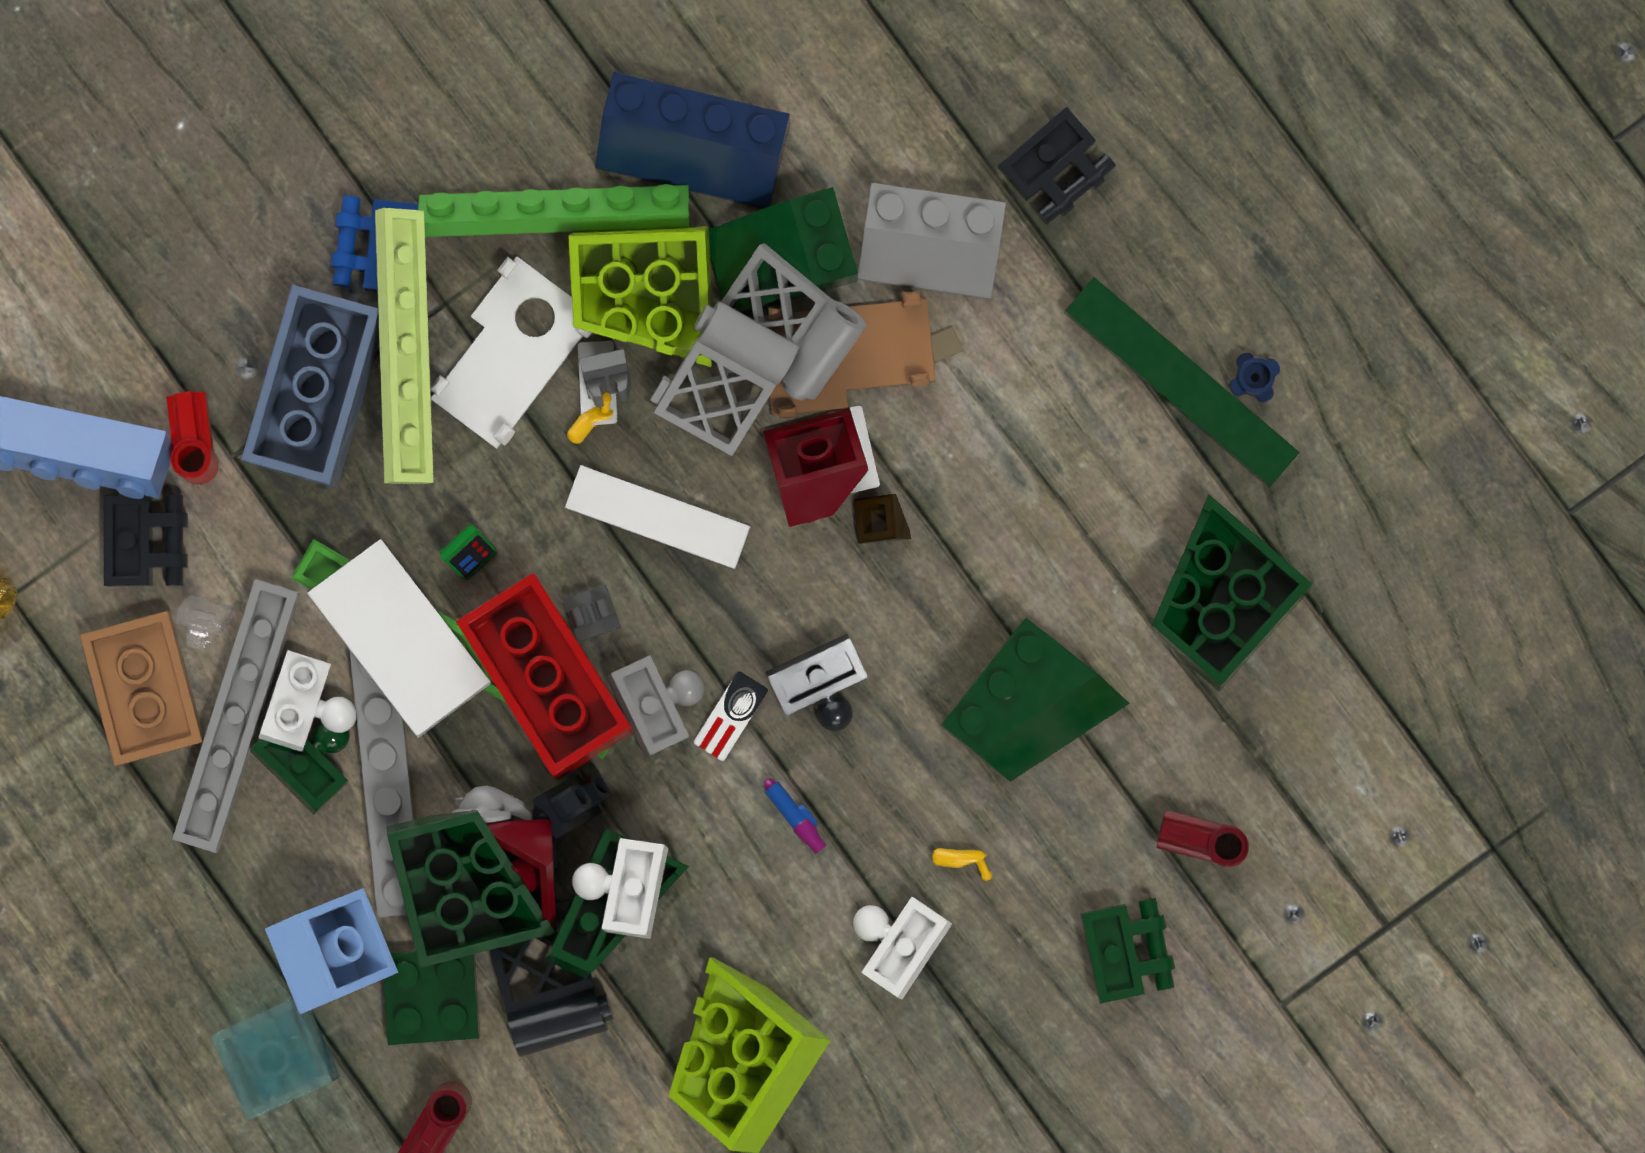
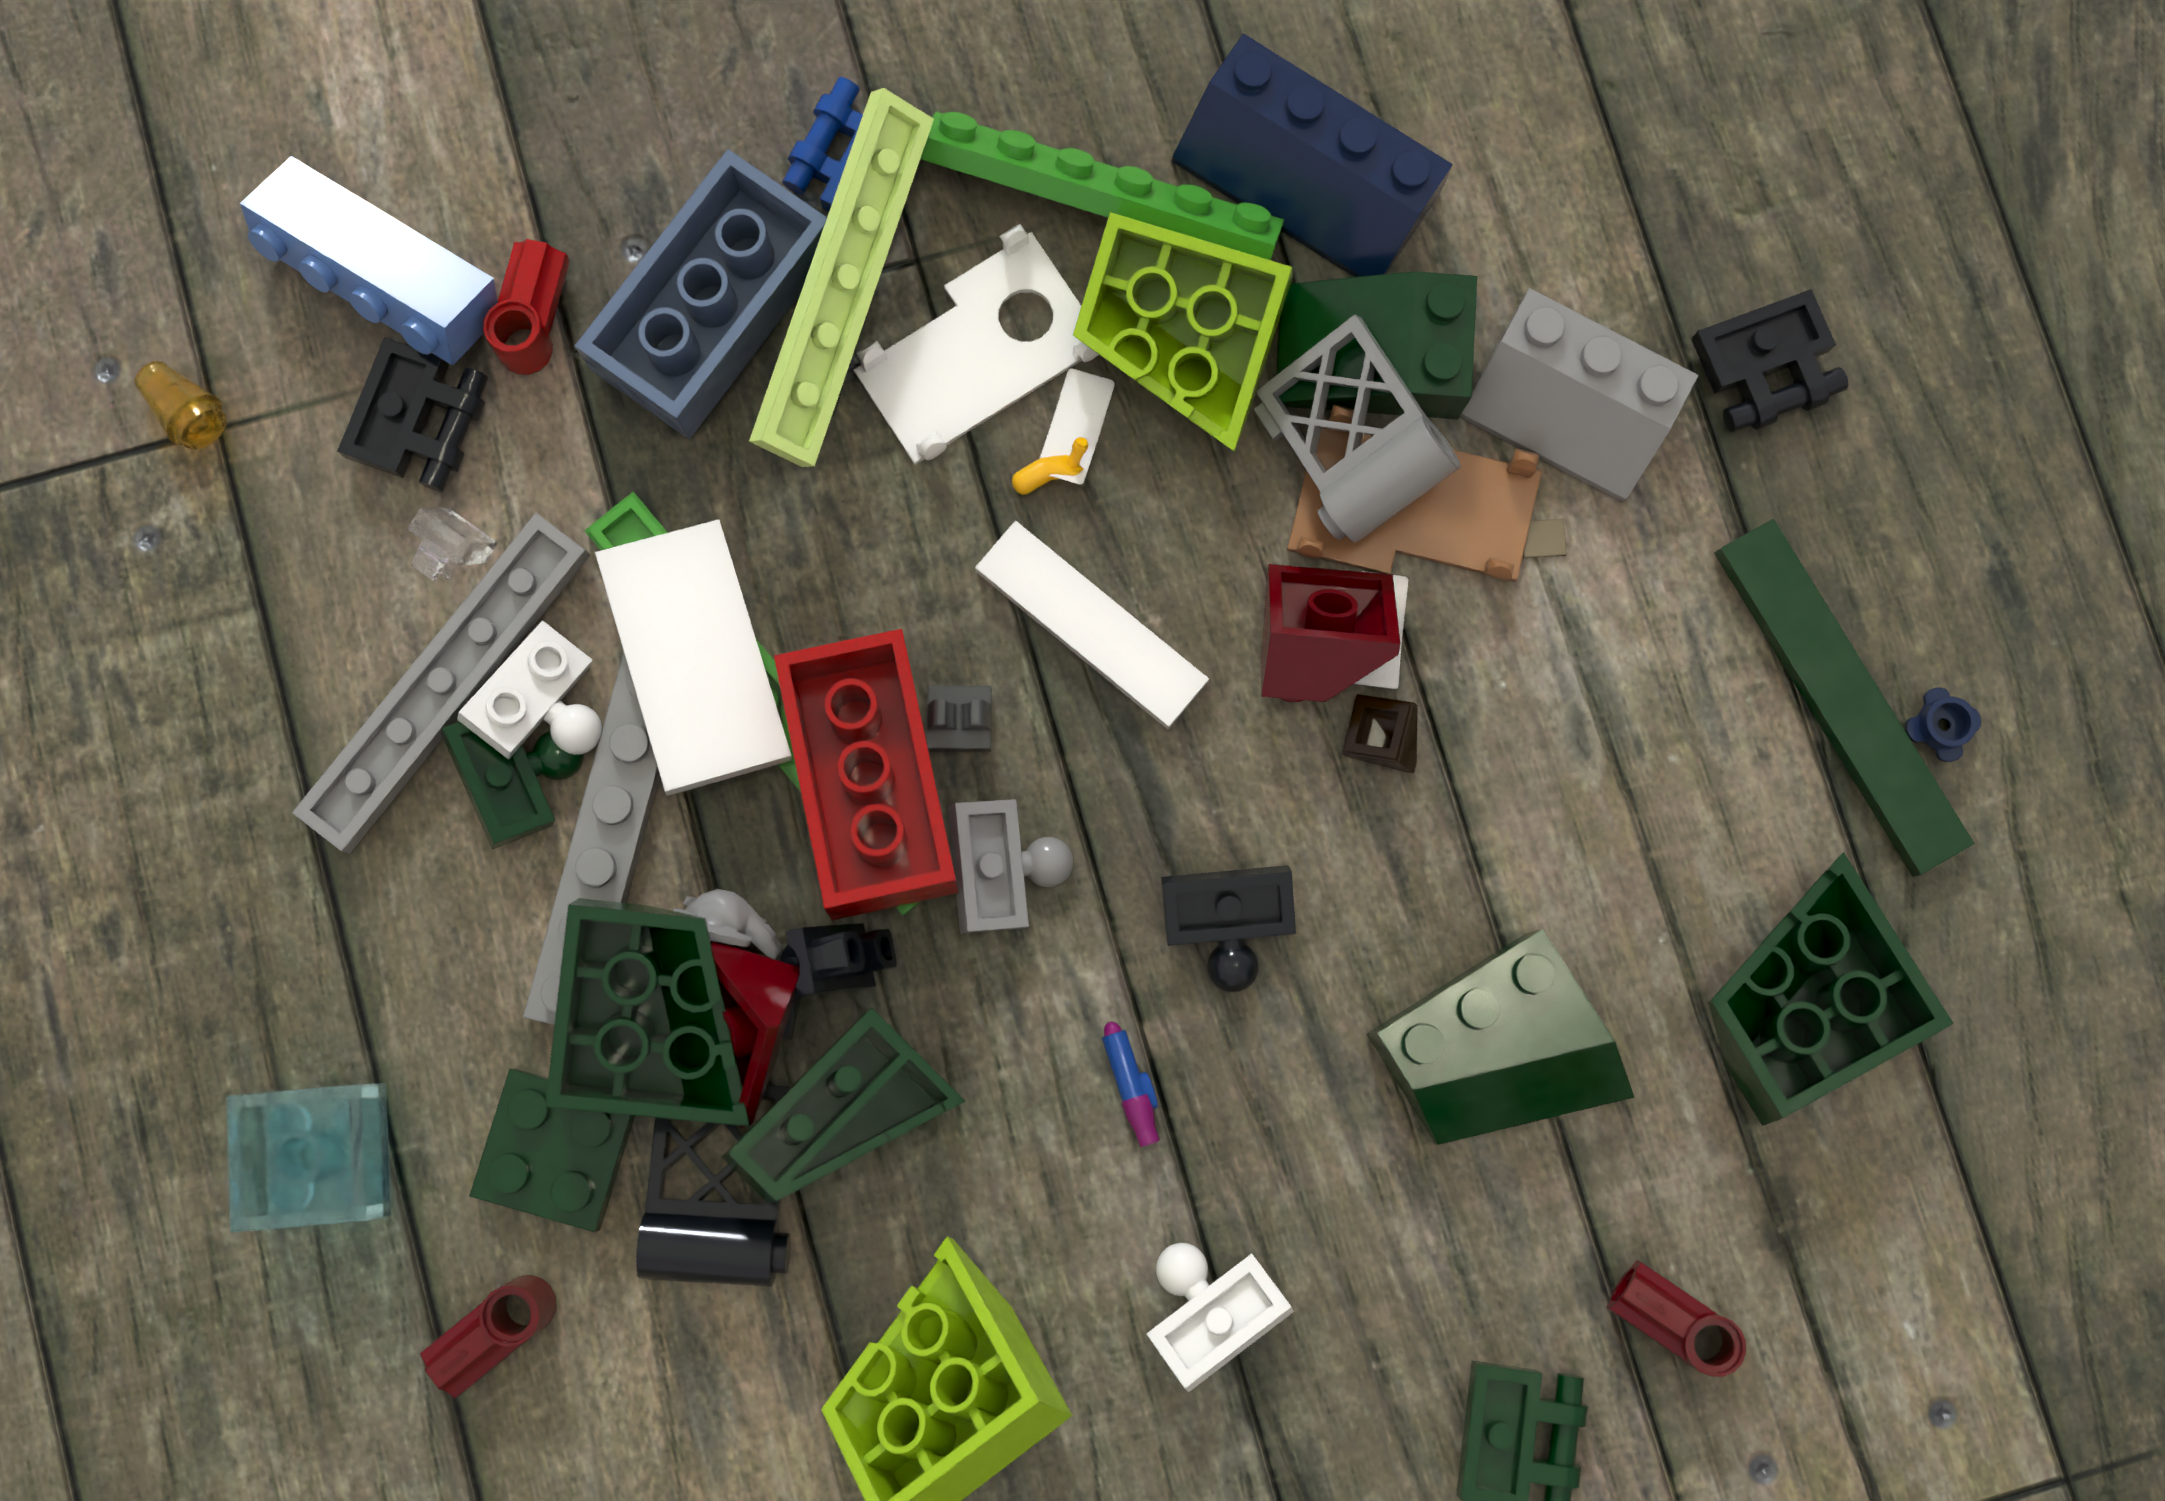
camera: 15 degrees right, 5 degrees down
medium nougat plate [80,611,204,766] -> none
light blue brick [265,888,398,1014] -> none
slope [439,525,497,580] -> none
white plate [572,838,668,939] -> none
dark grey tile [579,349,633,407] -> none
light grey piece [650,301,799,456] -> none
sticker [694,672,768,761] -> none
yellow piece [932,848,992,881] -> none

